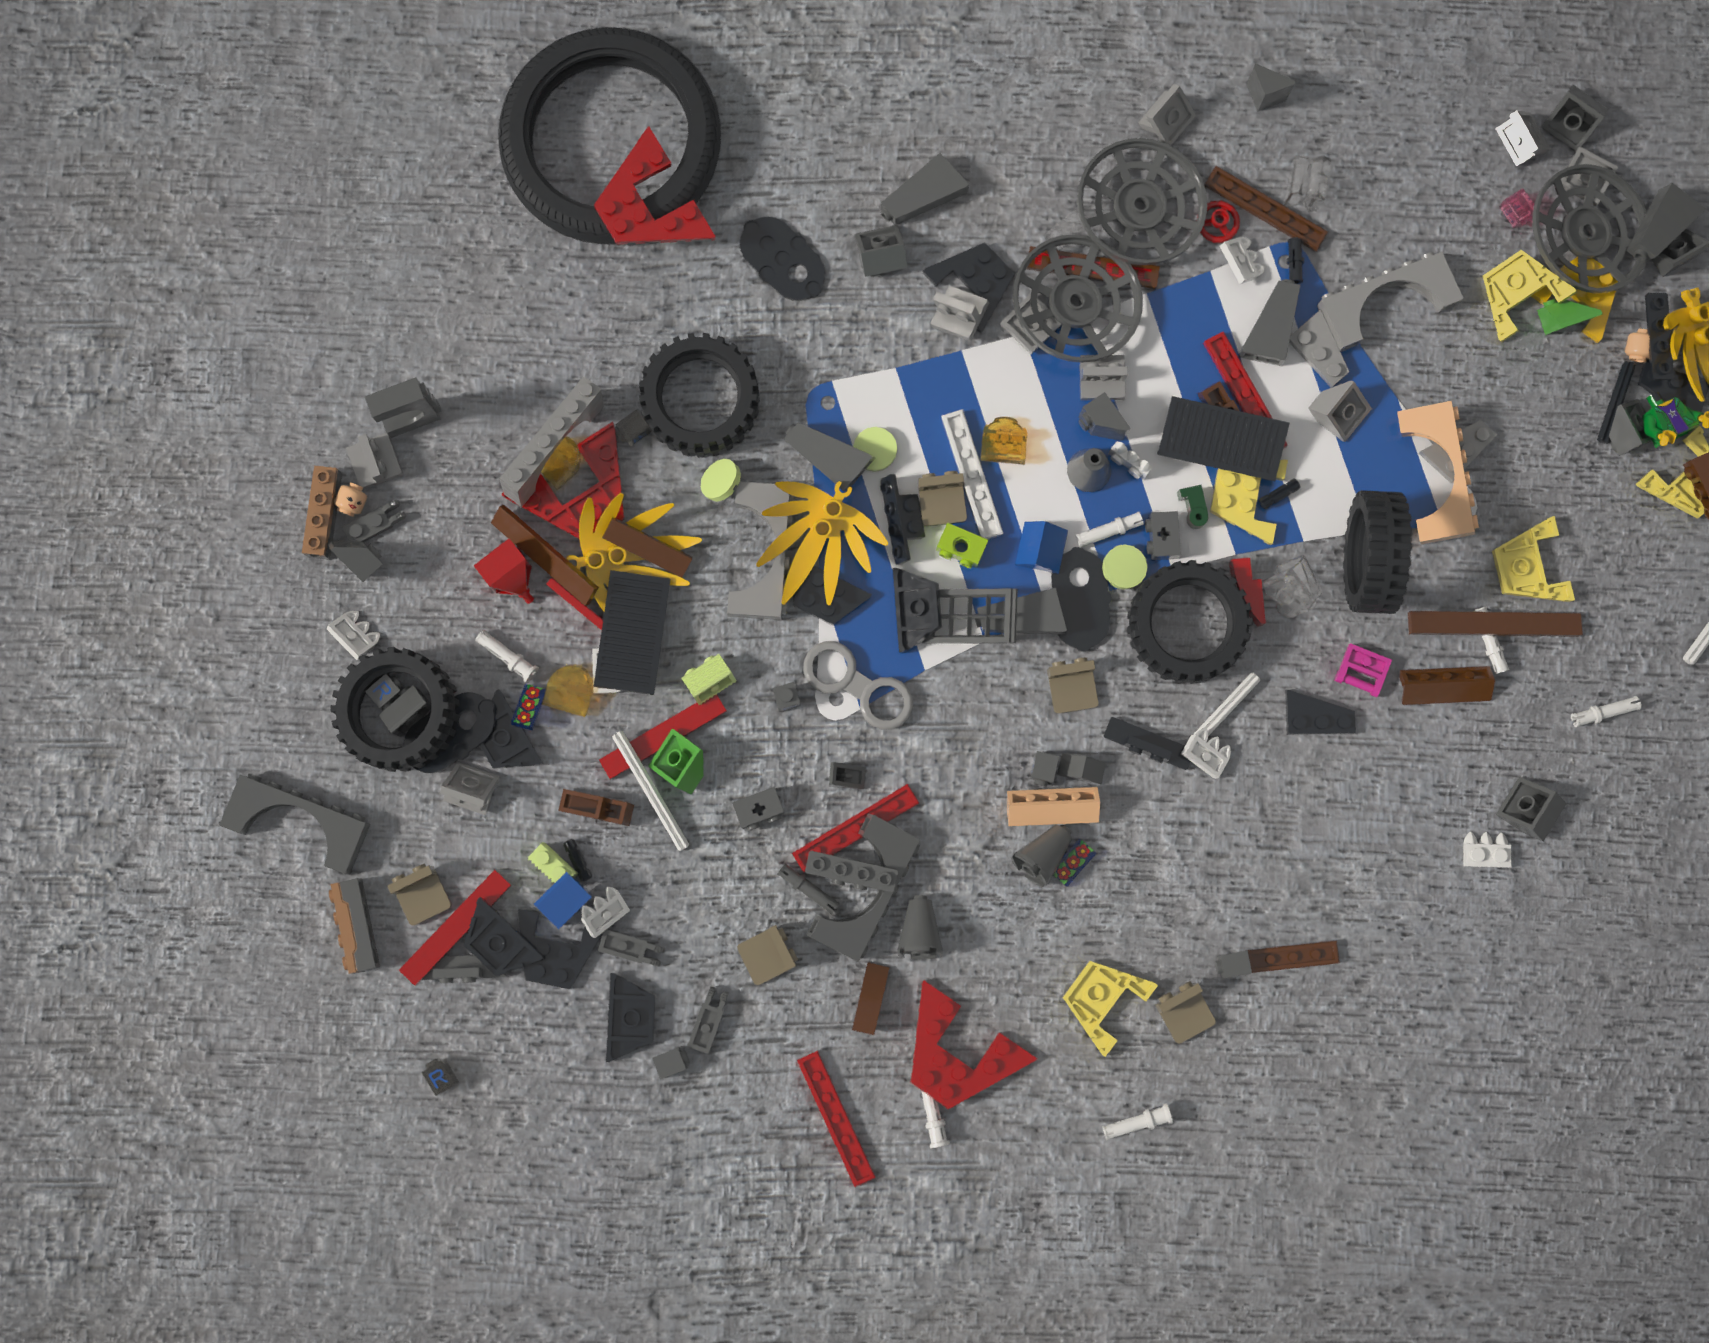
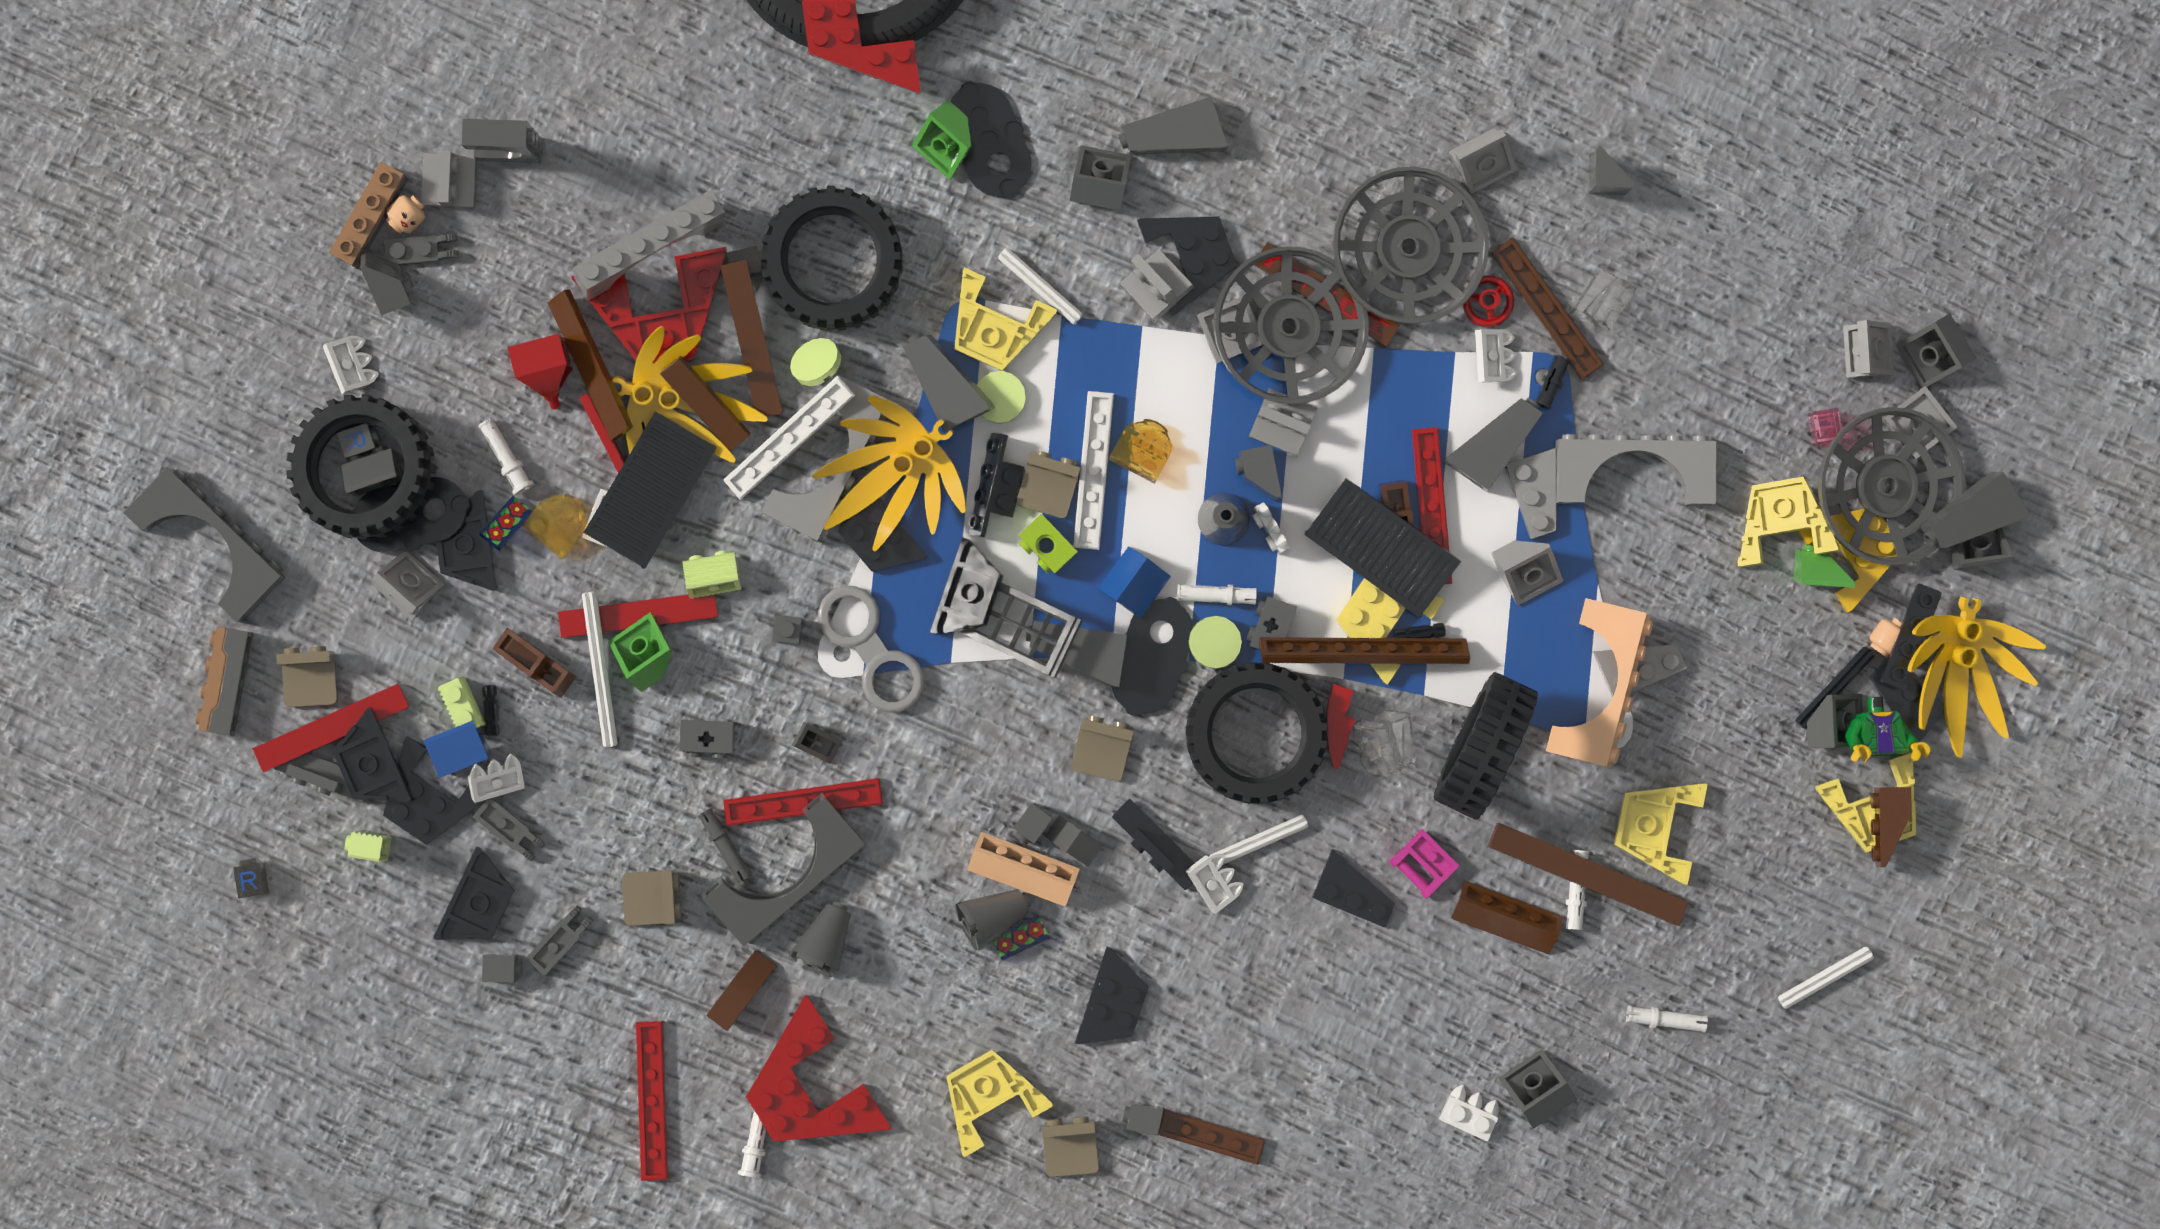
camera: 20 degrees right, 5 degrees up
clear yellow slope [541,436,581,490] -> none
dark grey bracket [805,851,898,892] -> none
dark green leg [1177,485,1208,529] -> none
none -> yellowish green brick [345,830,392,862]
none -> reddish brown tile [721,259,783,417]
none -> white tile [723,376,856,500]
none -> bright green slope [912,100,971,180]
none -> light yellow wing [954,267,1058,371]
none -> white axle [998,248,1082,324]
none -> black wing [1075,946,1149,1044]
none -> reddish brown tile [1259,637,1470,664]

